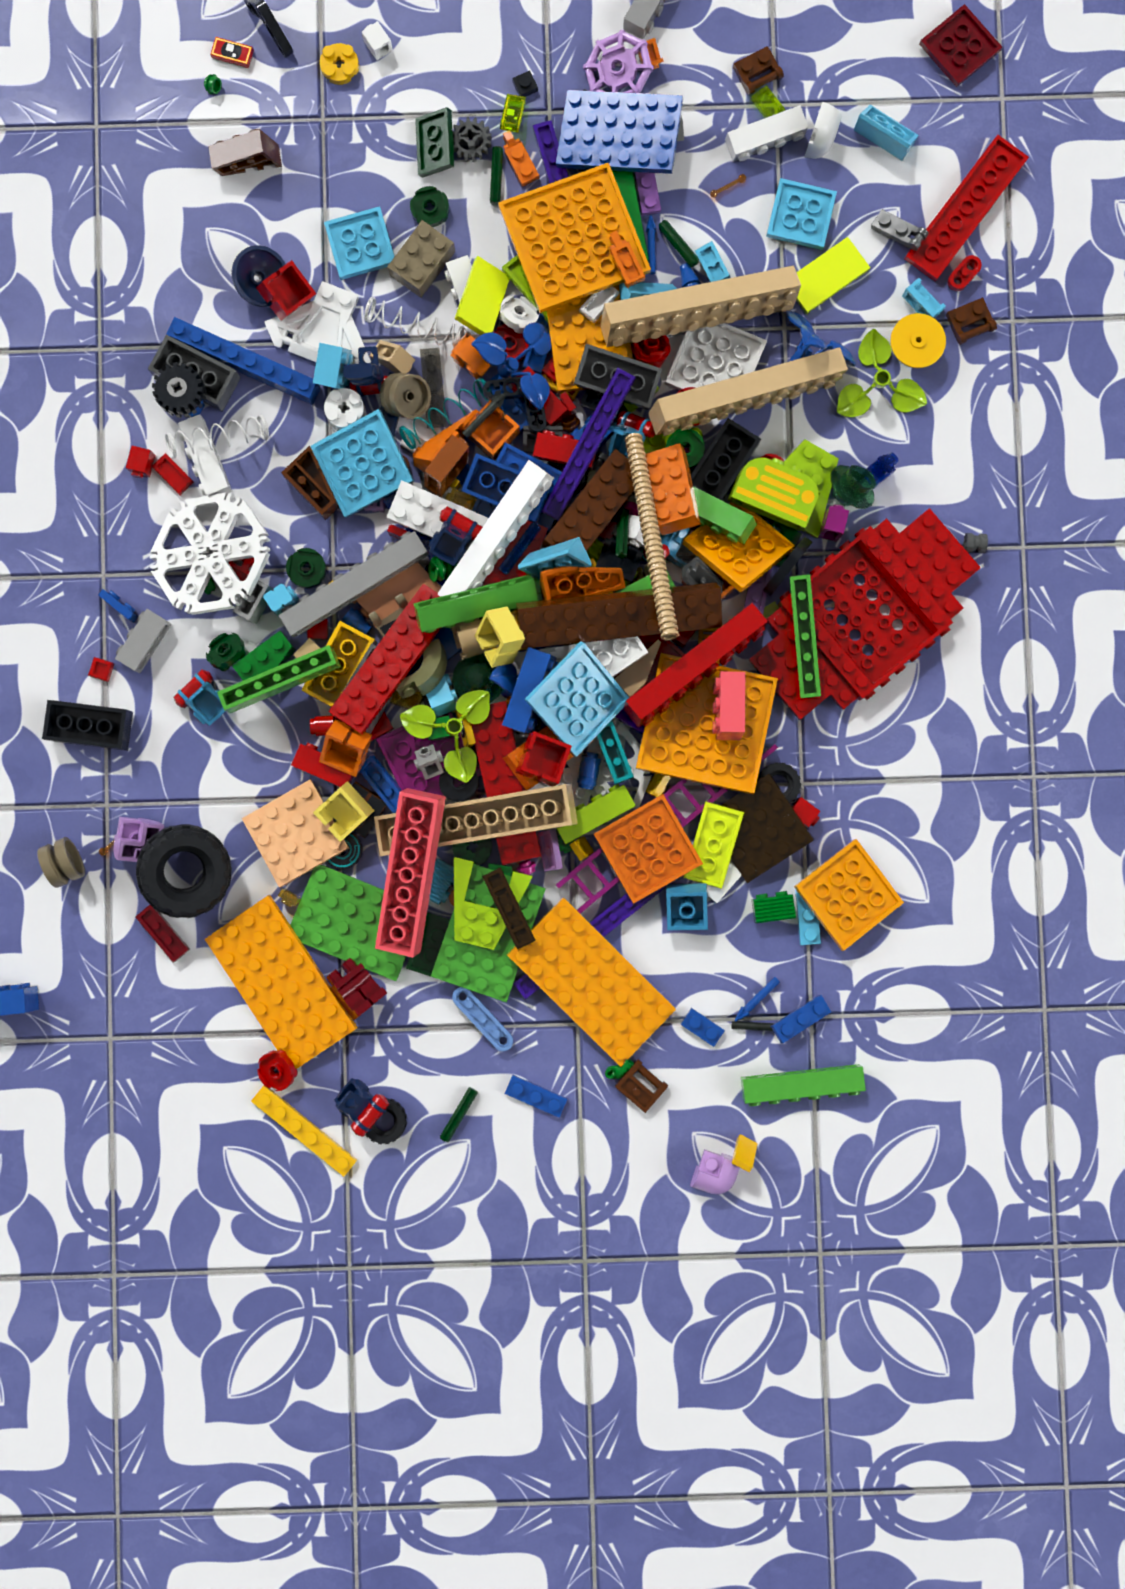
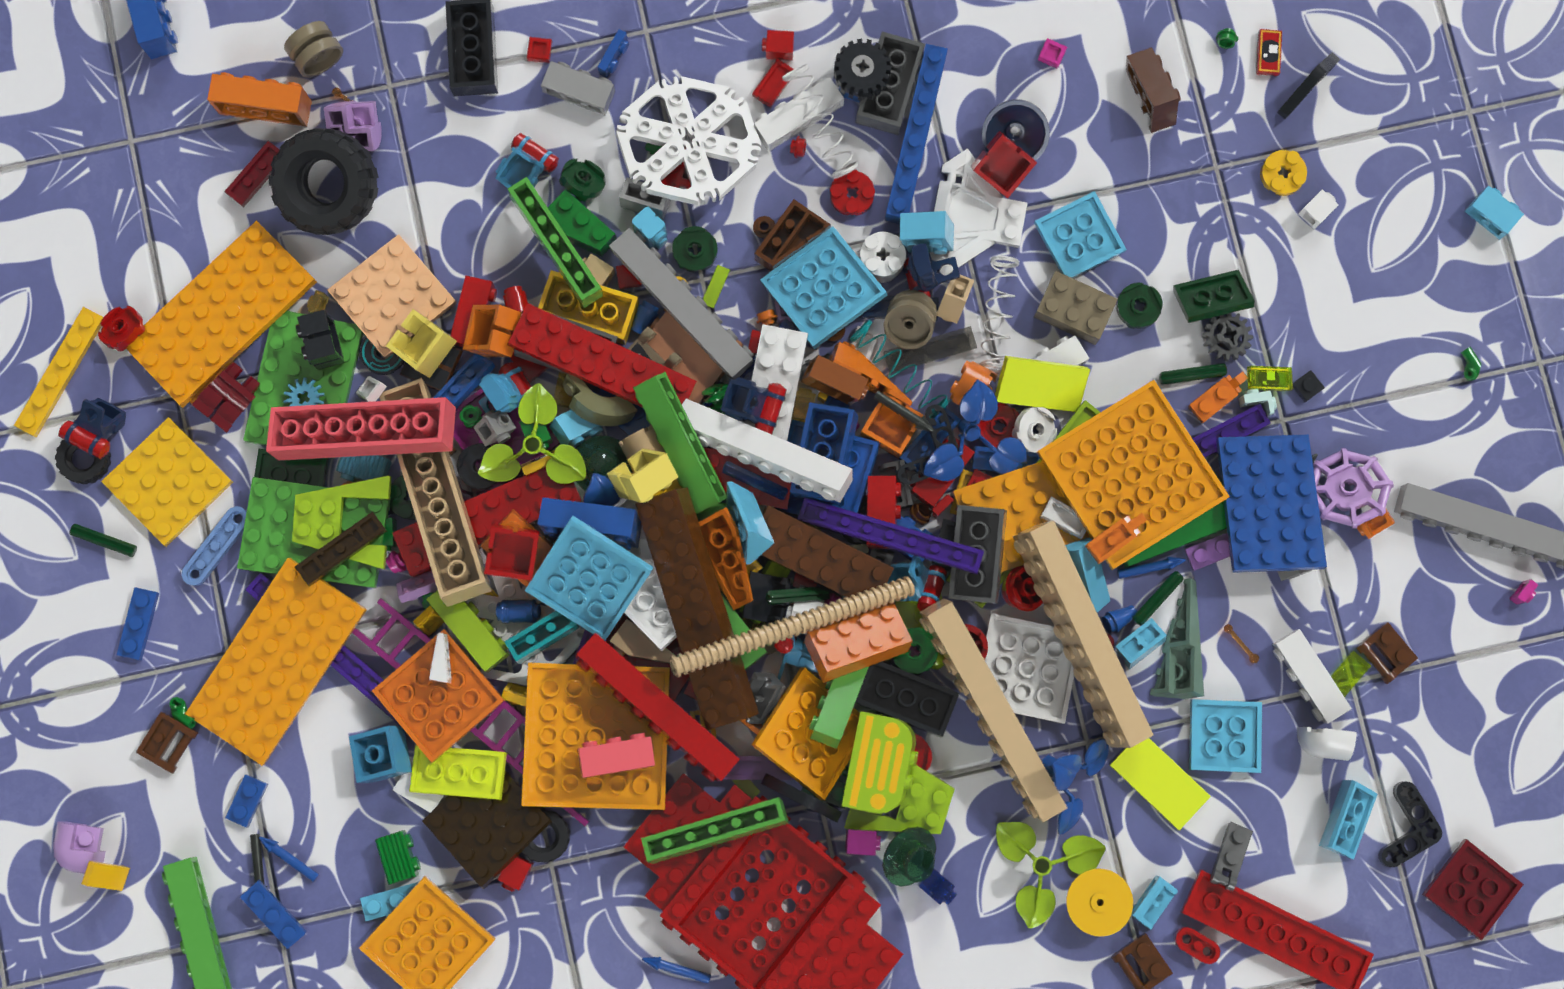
camera: 75 degrees right, 5 degrees down
none -> yellow plate [101,417,233,547]
none -> orange brick [207,72,312,127]
none -> medium azure gear [283,378,325,406]
none -> black piece [296,310,345,370]
none -> white tile [356,376,387,402]
none -> white slope [429,633,452,683]
none -> green plate [459,405,482,427]
none -> dark azure piece [479,362,532,413]
none -> blue piece [642,957,711,984]
none -> lime window [703,265,730,309]
none -> reddish brown plate [753,216,775,239]
none -> orange plate [756,309,778,326]
none -> red plate [790,136,807,158]
none -> red plate [830,170,875,216]
none -> dark pink tile [1037,38,1067,69]
none -> sand green wedge [1150,578,1204,699]
none -> light aqua bracket [1239,389,1277,417]
none -> black beam [1378,781,1442,867]

